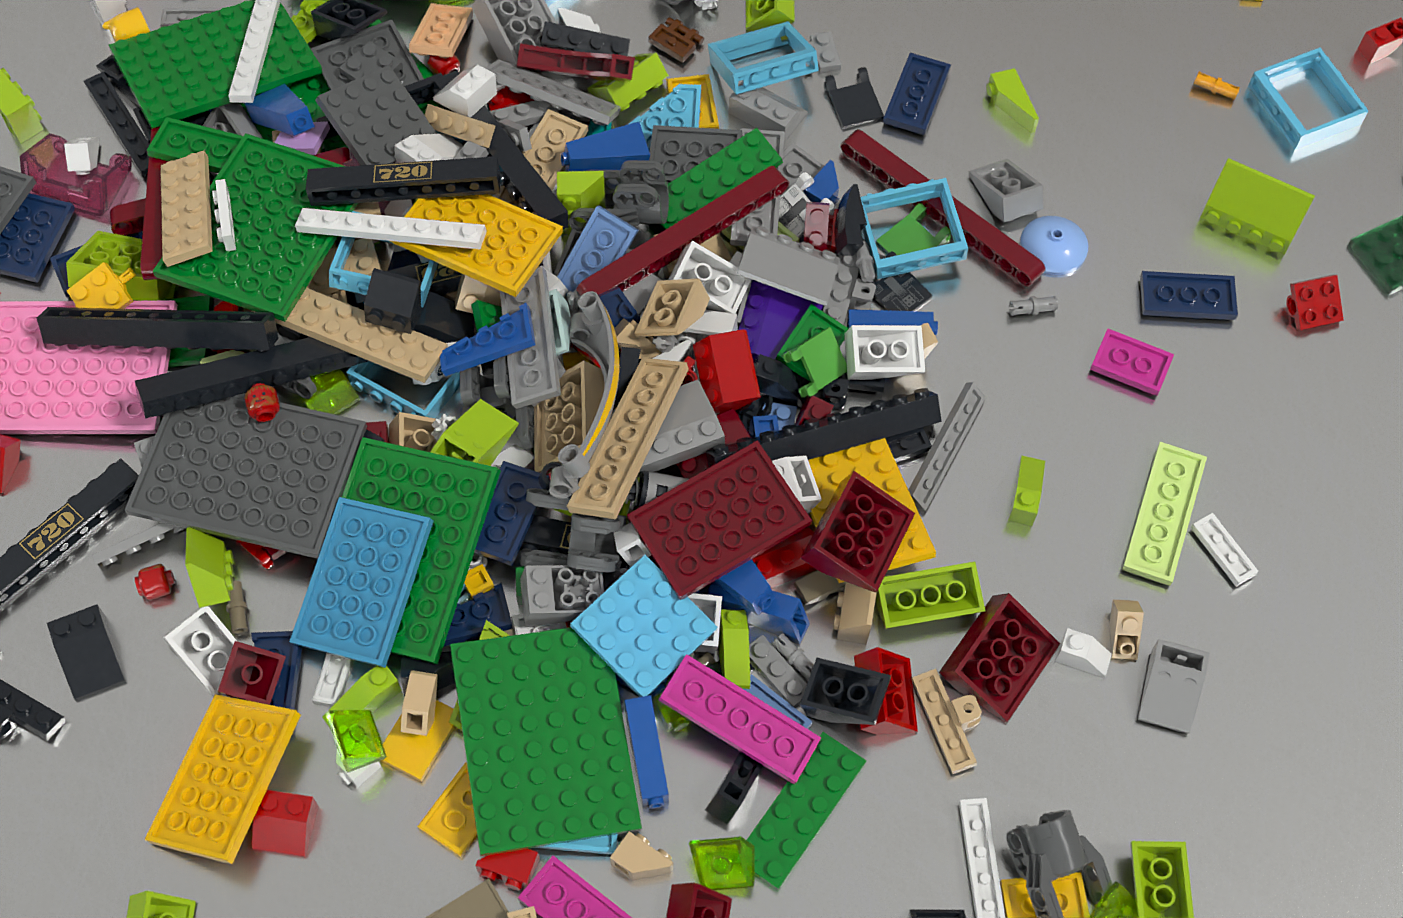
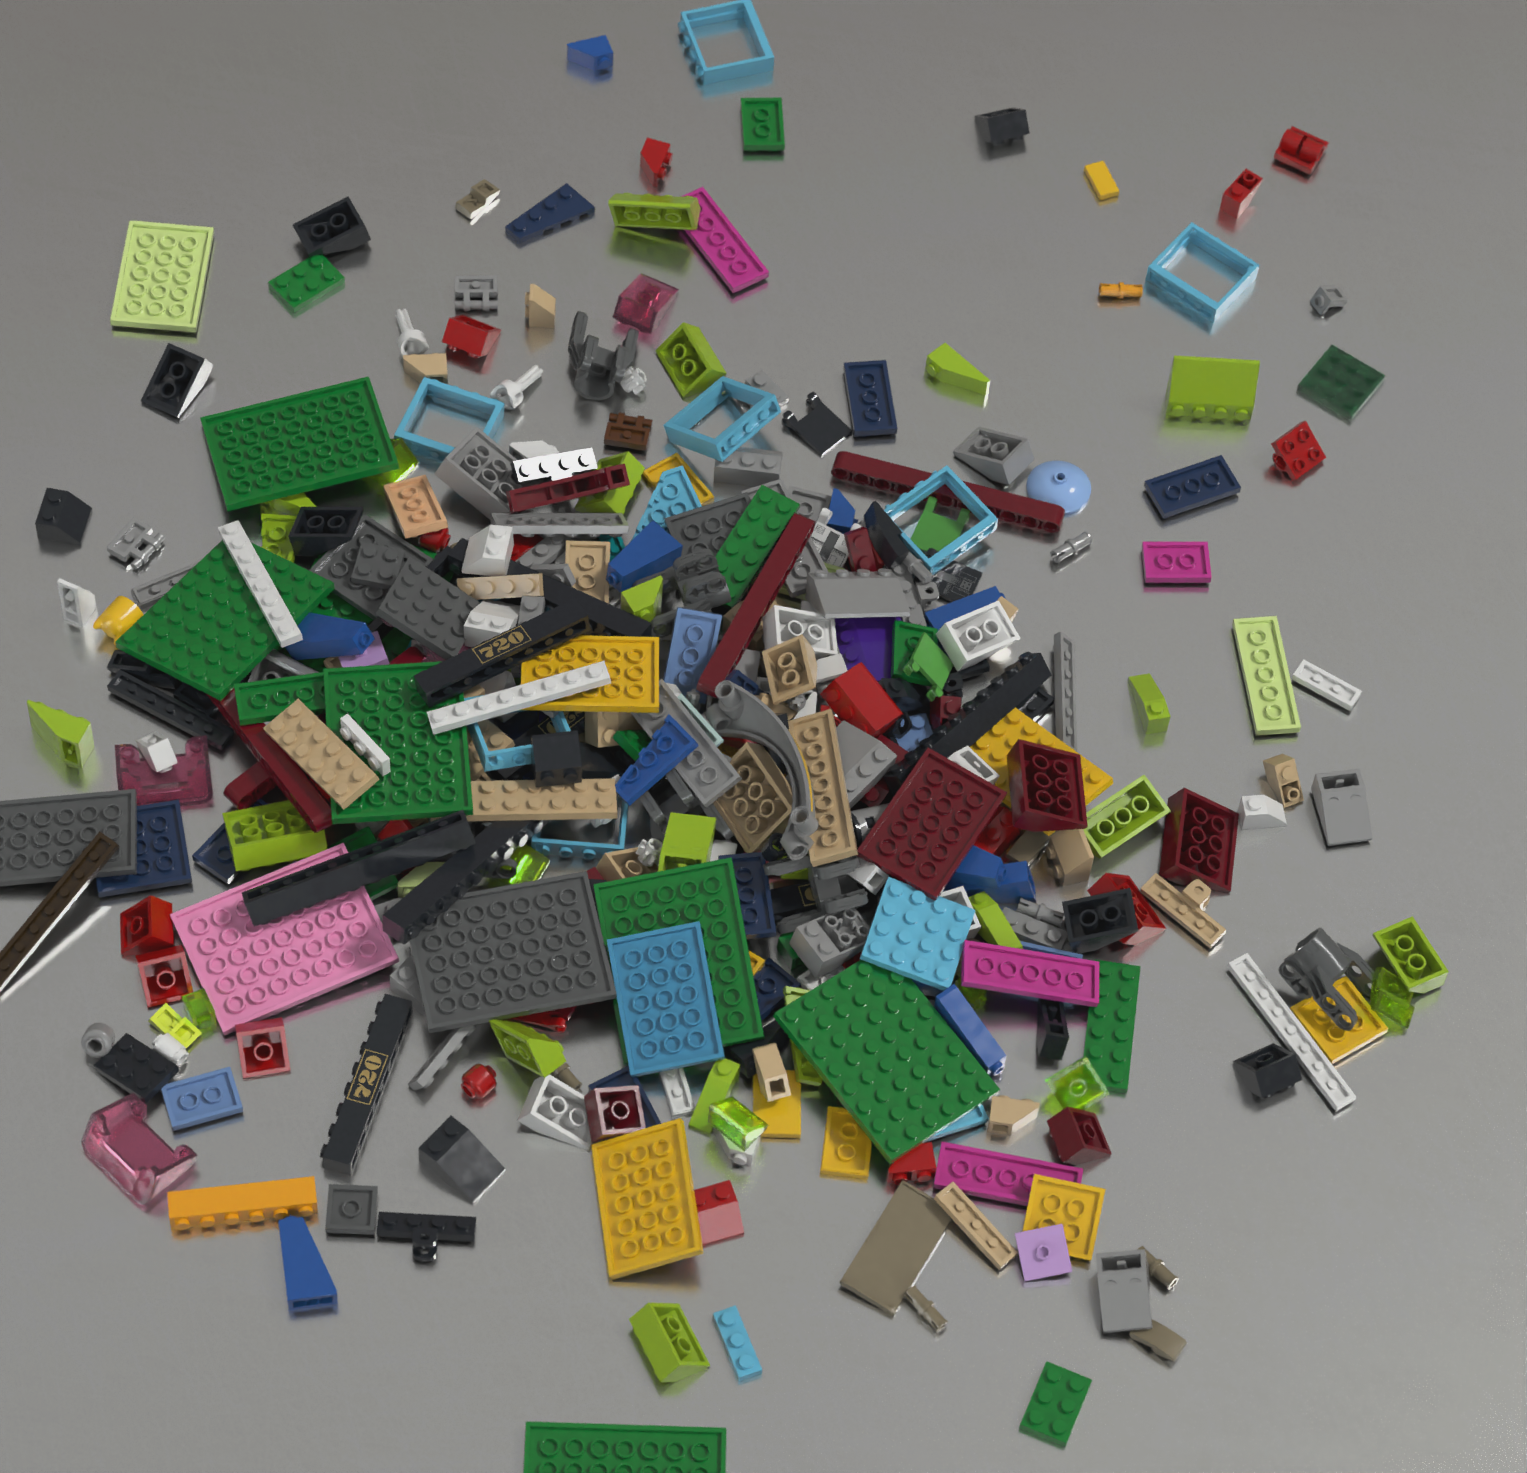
camera: 30 degrees left, 5 degrees down
yellow plate [67,262,136,309] -> none
red head [245,383,280,422] -> none
blue plate [752,415,779,438] -> none

